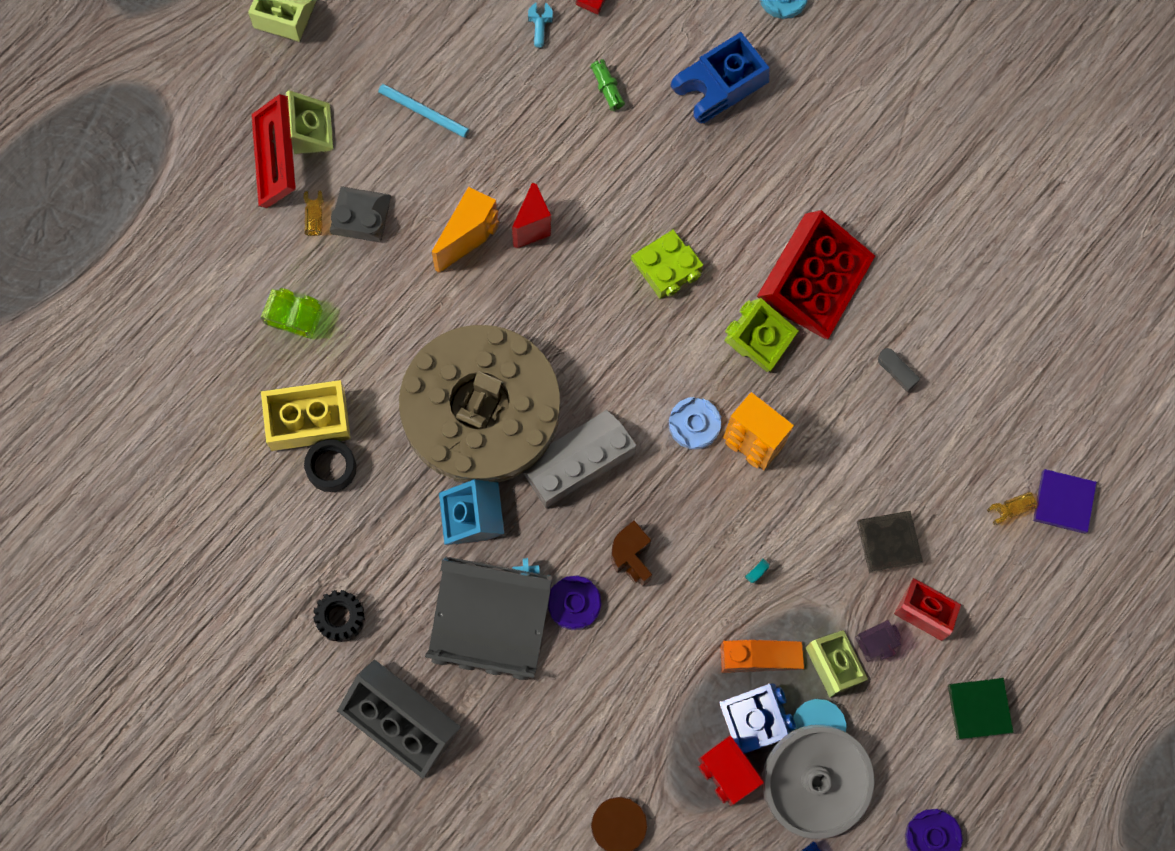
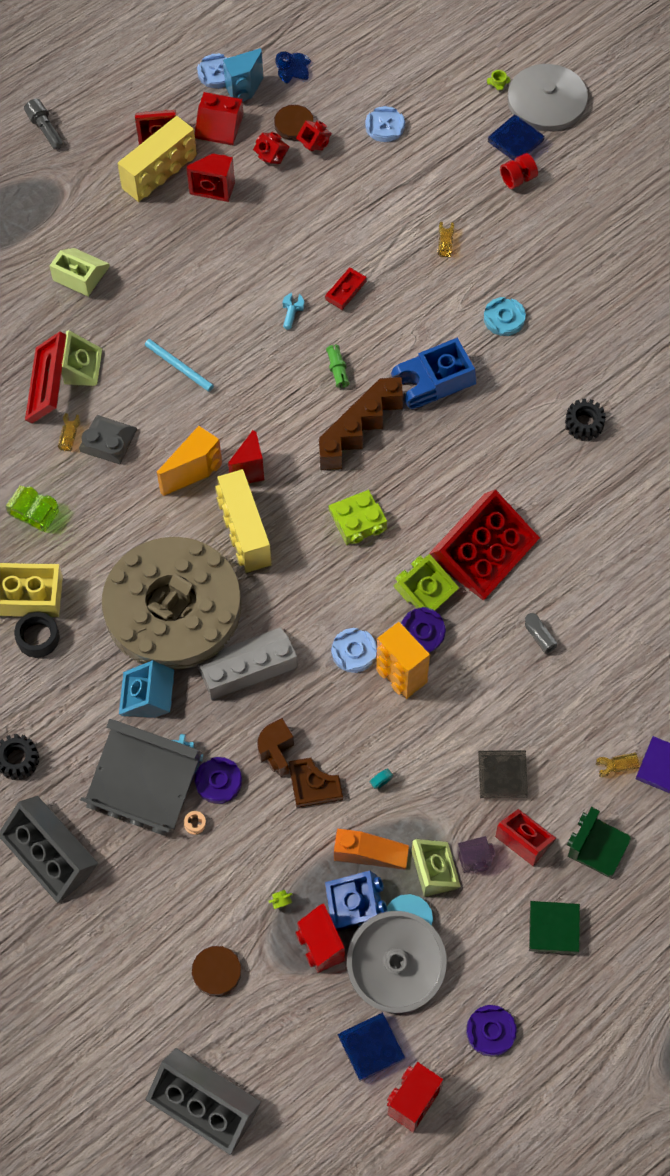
camera: 15 degrees right, 10 degrees down
none -> light nougat bush [184,811,206,835]
none -> light yellow brick [215,469,272,573]
none -> lime plate [268,890,293,909]
none -> reddish brown tile [288,757,343,808]
none -> reddish brown brick [319,377,403,470]
none -> dark purple tile [401,607,446,652]
none -> black tyre [565,399,606,441]
none -> dark green bracket [567,806,631,877]

